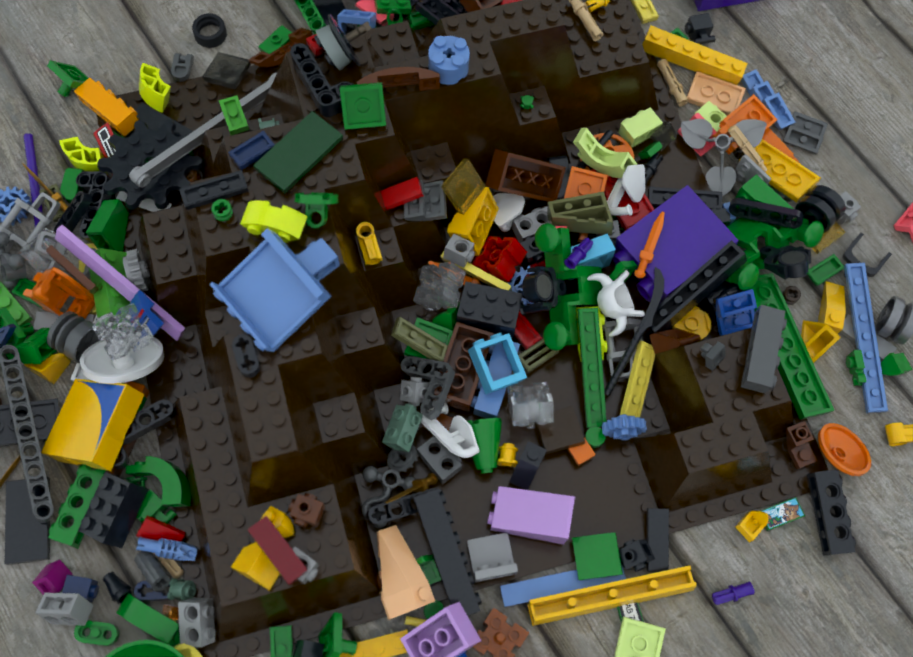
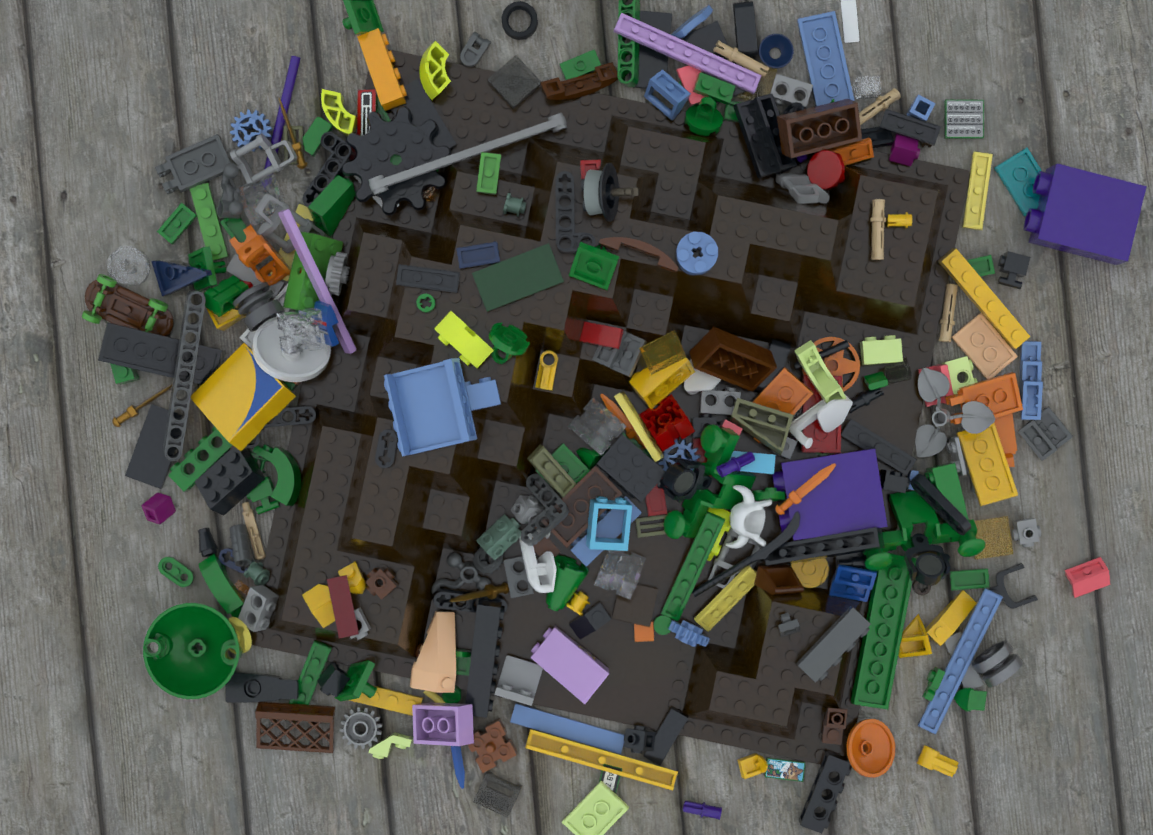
camera: 35 degrees right, 20 degrees up
light grey brick [35,593,94,626] -> none
reddish brown tile [46,245,99,294] -> none
black beam [53,191,92,235] -> none
dark blue brick [62,575,99,603] -> none
red tile [136,515,185,541] -> none
medium blue hinge [136,537,198,561] -> none
light grey brick [443,234,475,268] -> none
green piece [520,95,534,109] -> none
green slope [572,532,623,580] -> none
tan piece [728,125,767,172] -> none
black wheel [795,185,846,233] -> none

